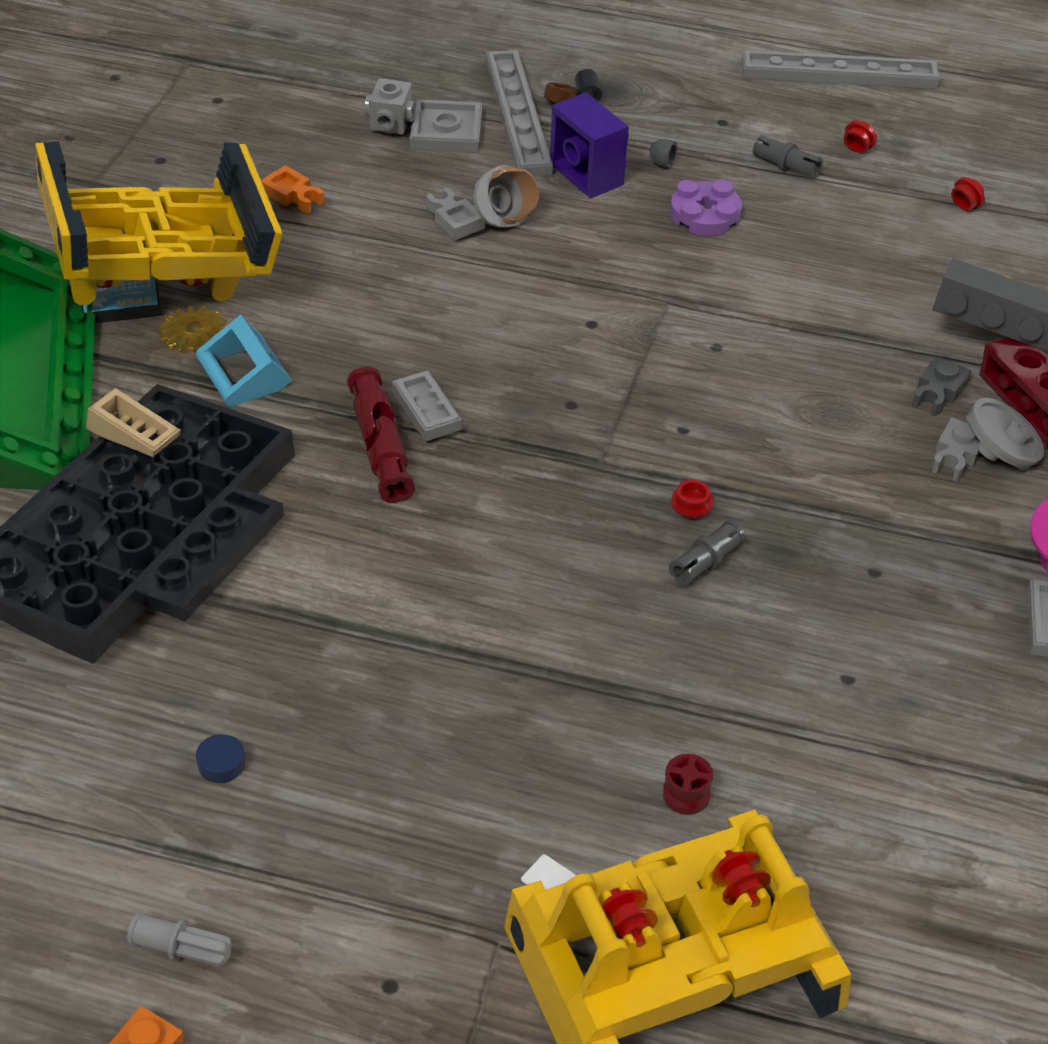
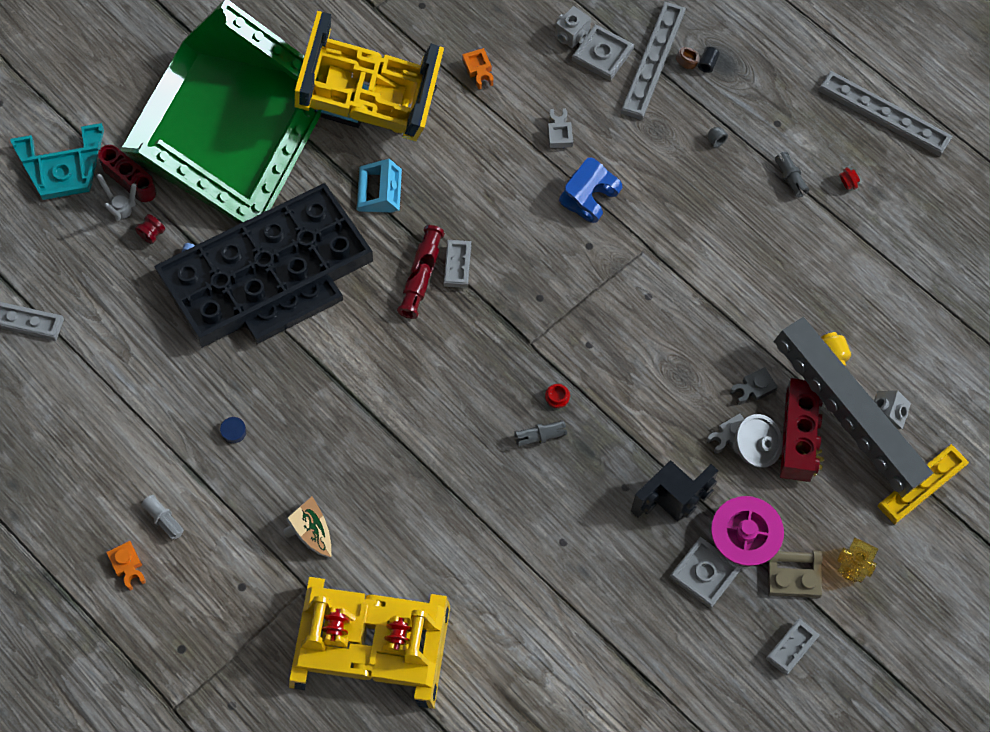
camera: 30 degrees right, 20 degrees up
tan slope [86,388,180,457] -> none
clear yellow gear [158,305,227,353] -> none
light grey piece [473,165,539,228] -> none
white sticker [521,854,576,890] -> none
dark purple brick [550,92,629,199] -> none
dark red wheel [663,754,713,815] -> none
medium lavender plate [670,180,742,236] -> none
red plate [951,177,985,211] -> none
none -> shield [284,496,331,558]
none -> blue piece [559,157,623,223]
none -> black bracket [631,460,719,522]

